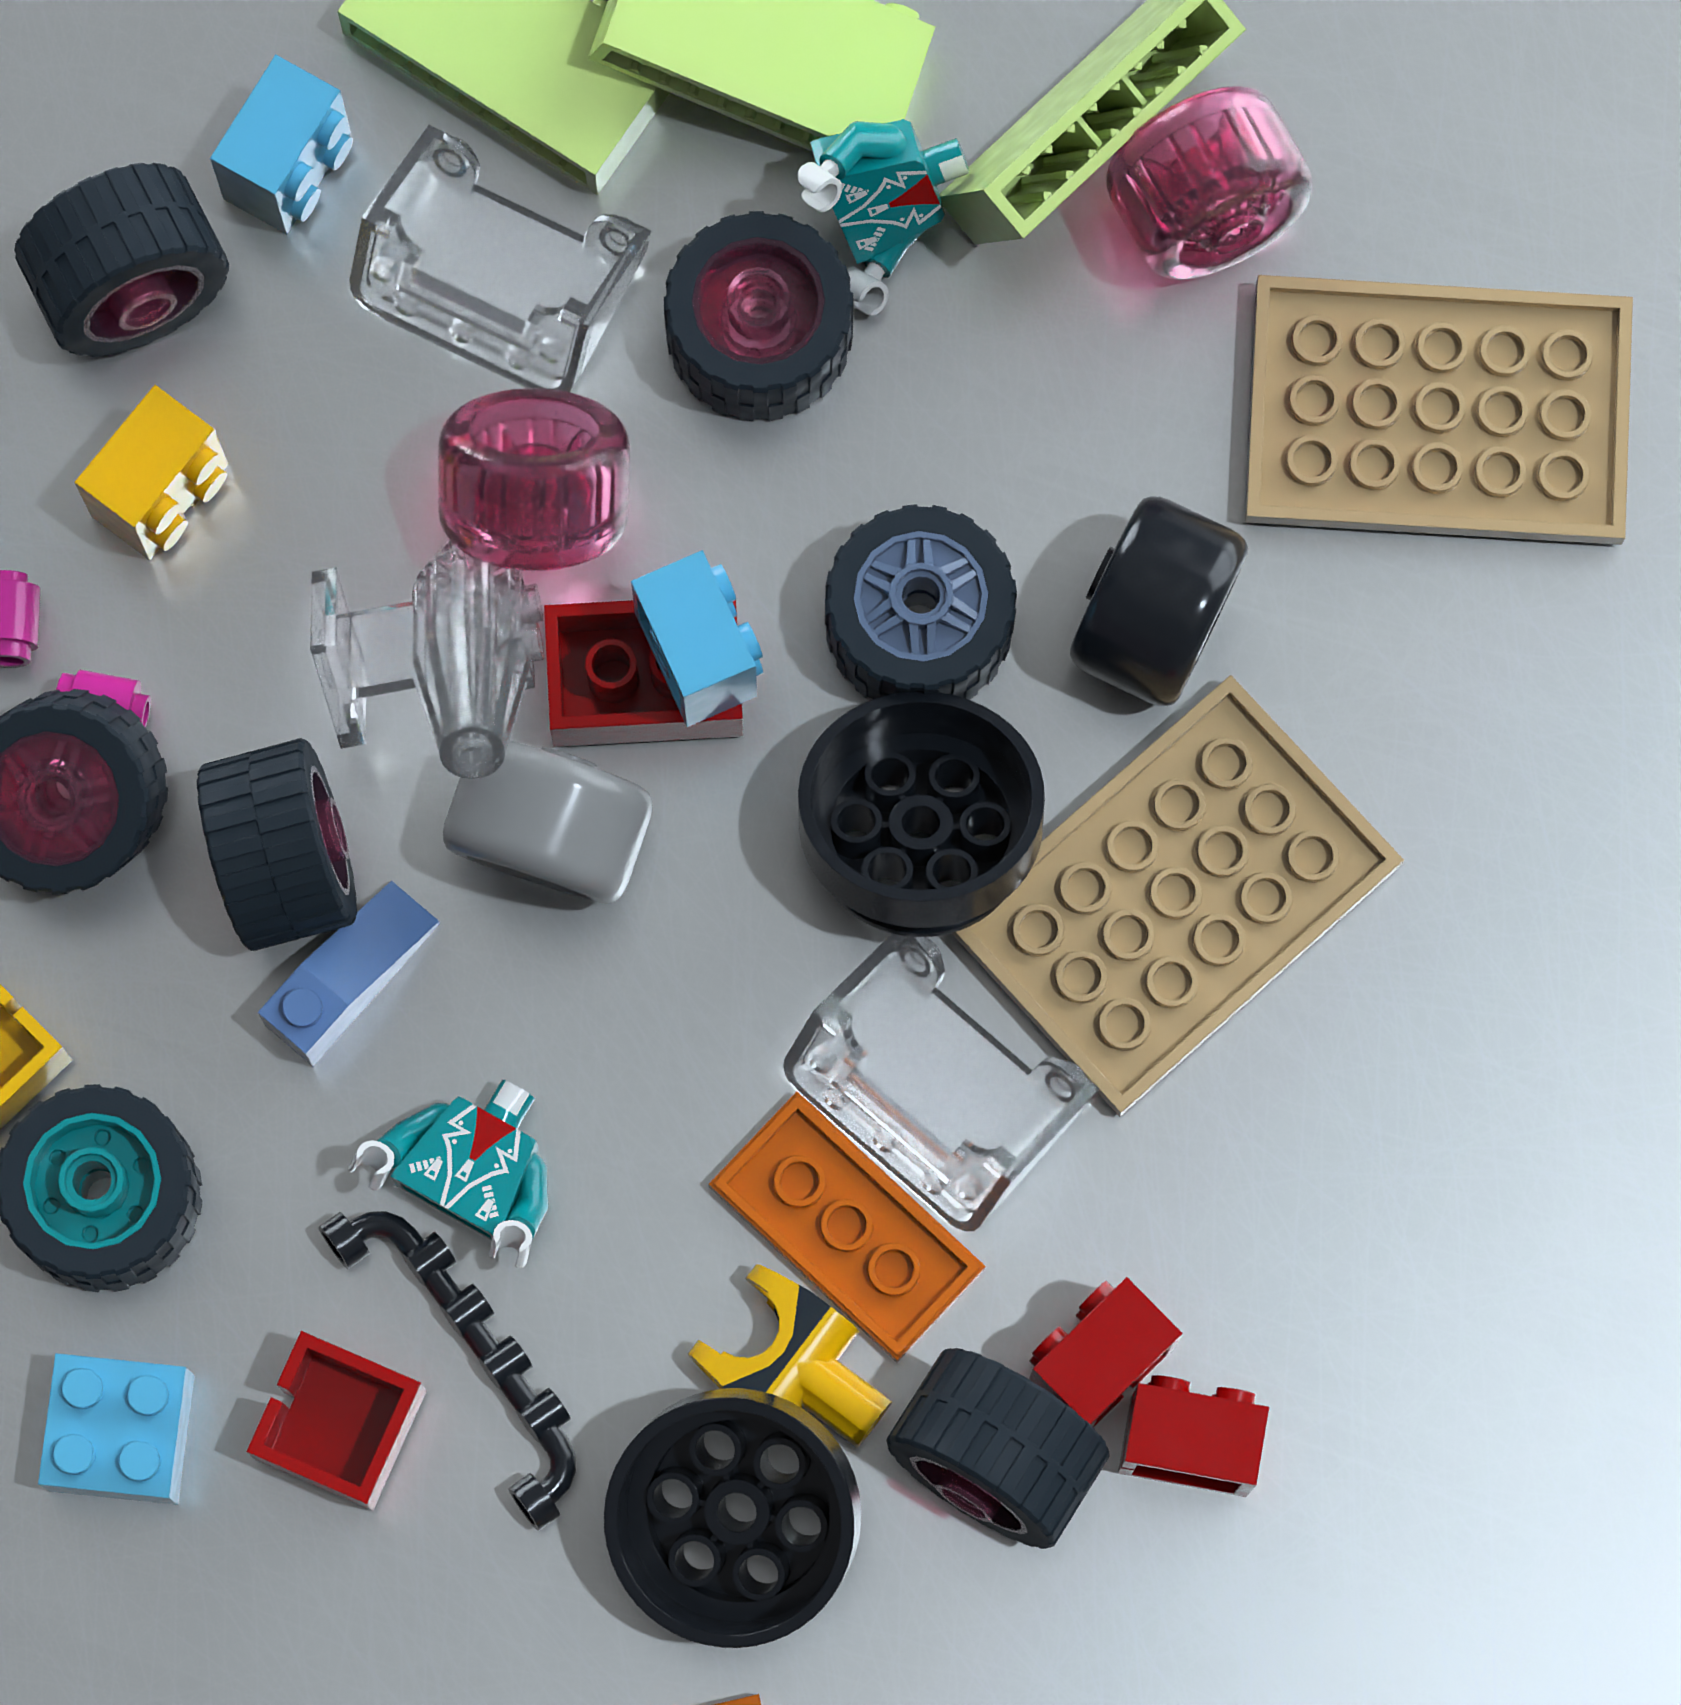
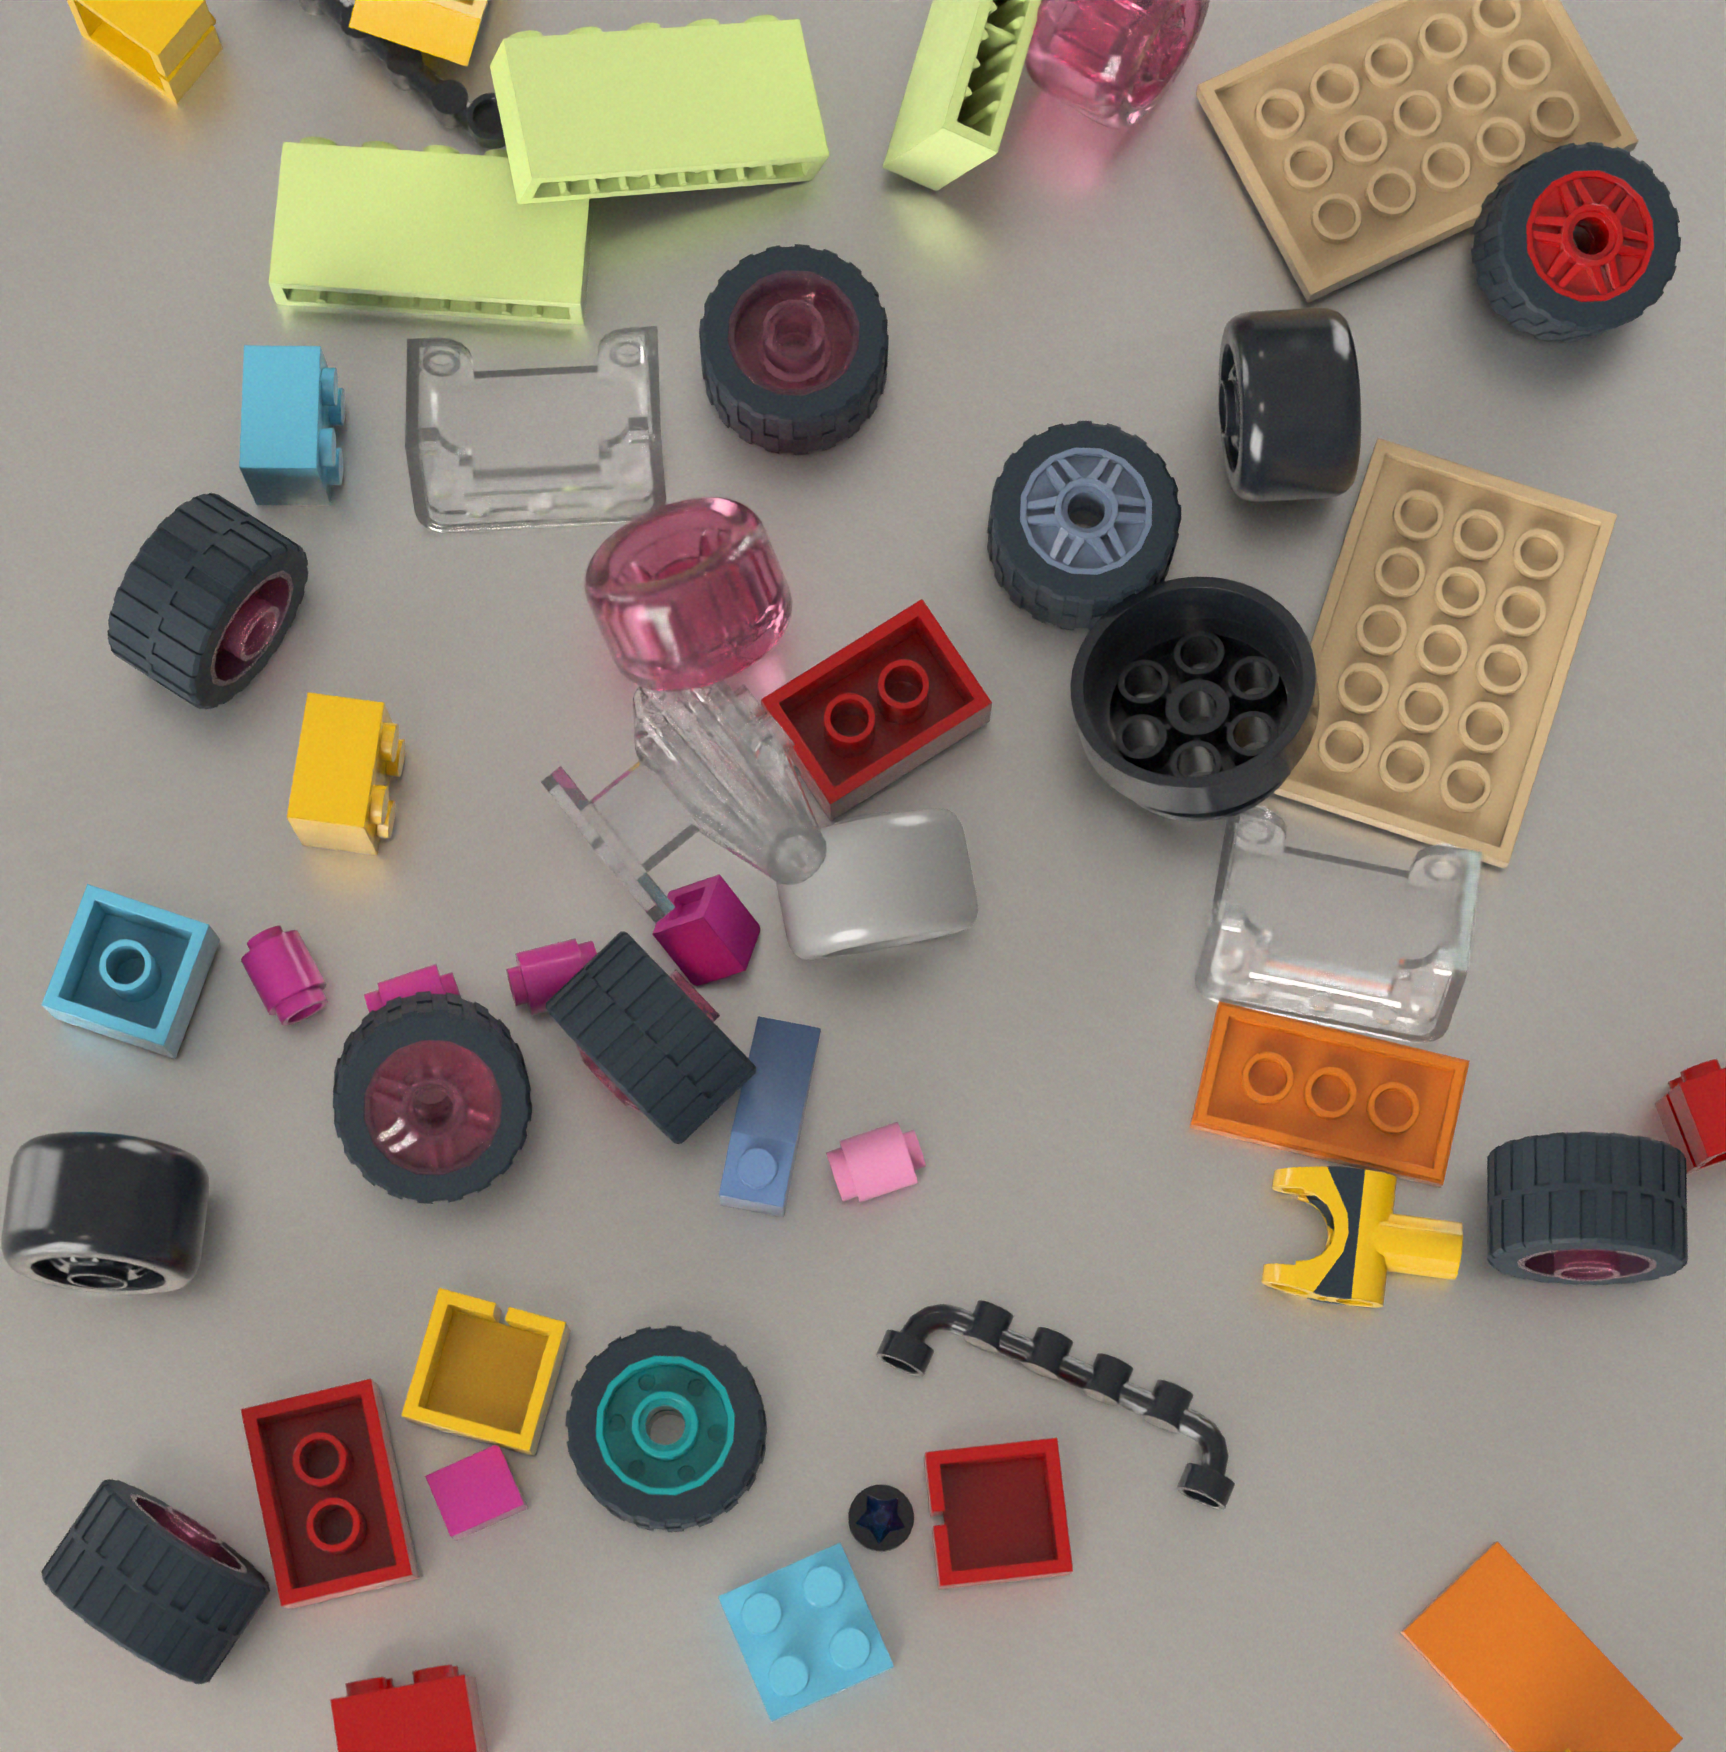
camera: 30 degrees left, 0 degrees up
teal torso [348,1079,548,1268] -> none
black wheel [604,1388,861,1648] -> none
medium azure brick [631,550,764,727] -> none
teal torso [798,119,970,316] -> none
red piece [1029,1277,1183,1427] -> none
none -> dark pink brick [506,938,597,1016]
none -> dark pink panel [652,874,760,986]
none -> bright pink brick [826,1122,926,1202]
none -> black tile [848,1485,914,1552]
none -> wheel [1471,142,1681,342]

